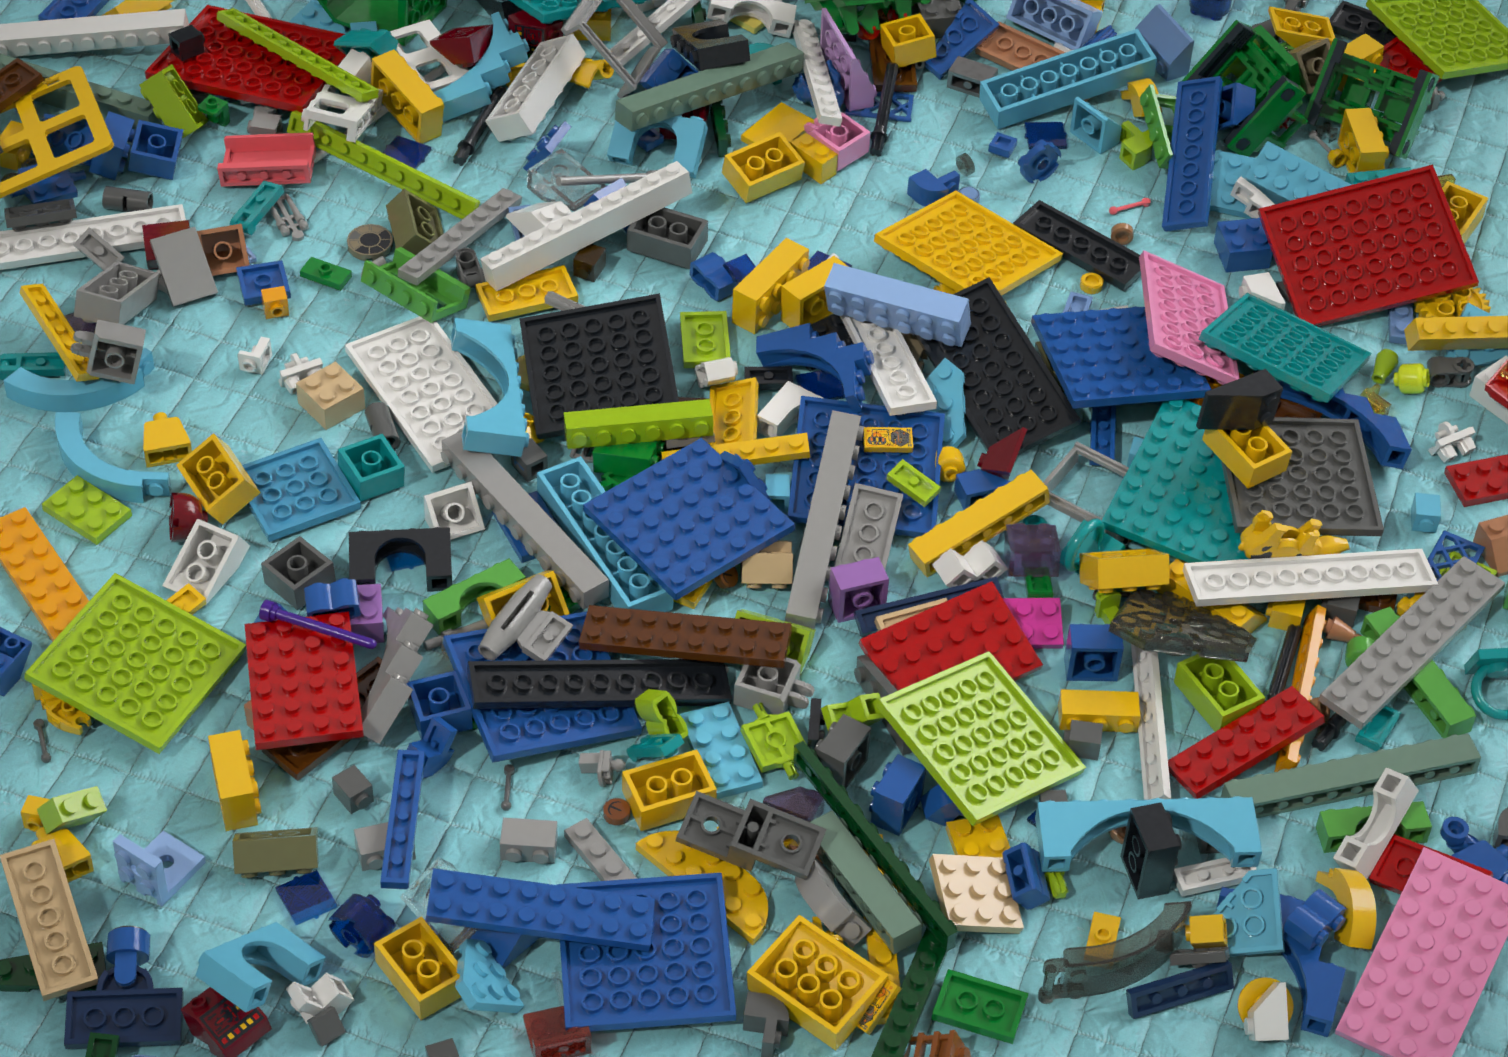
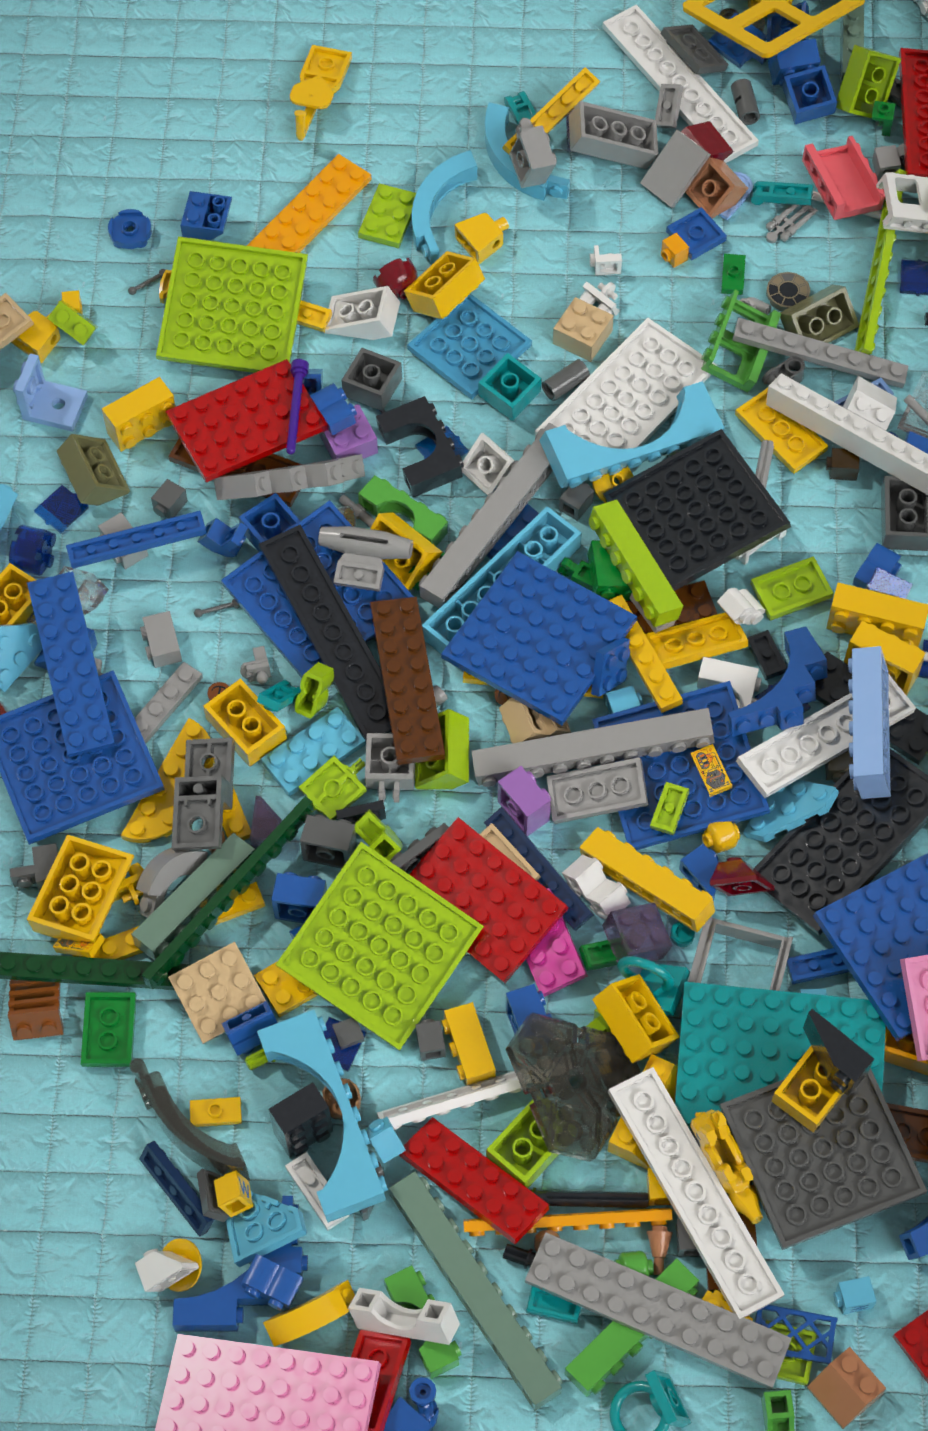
camera: 75 degrees right, 15 degrees up
none -> medium azure brick [365,1117,406,1164]

